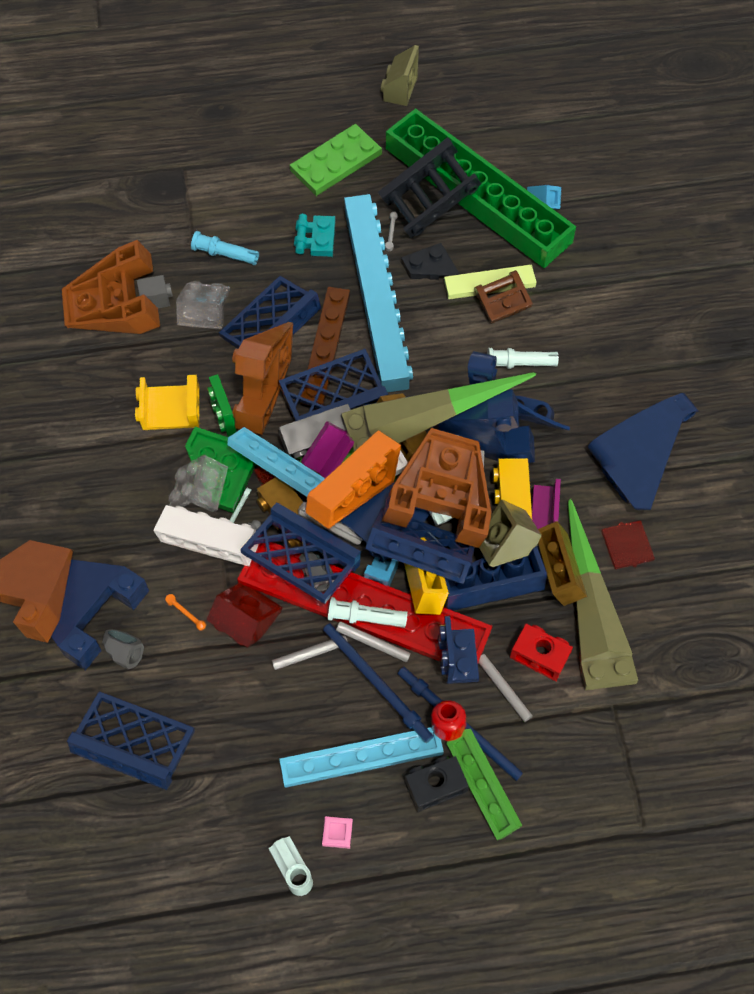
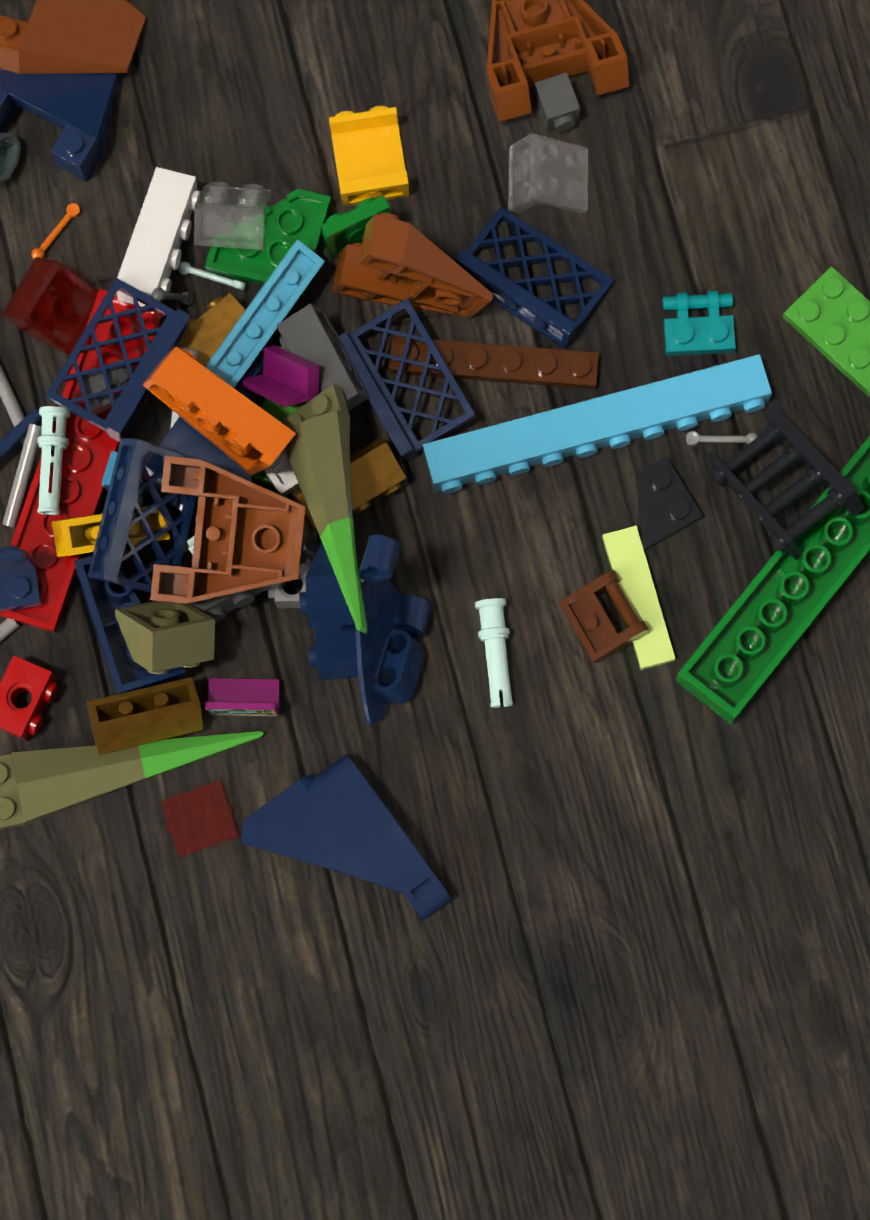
camera: 90 degrees right, 15 degrees up
medium azure pin [191,231,259,265] -> none
yellow brick [493,459,532,519] -> none
dark azure panel [527,185,561,210] -> none

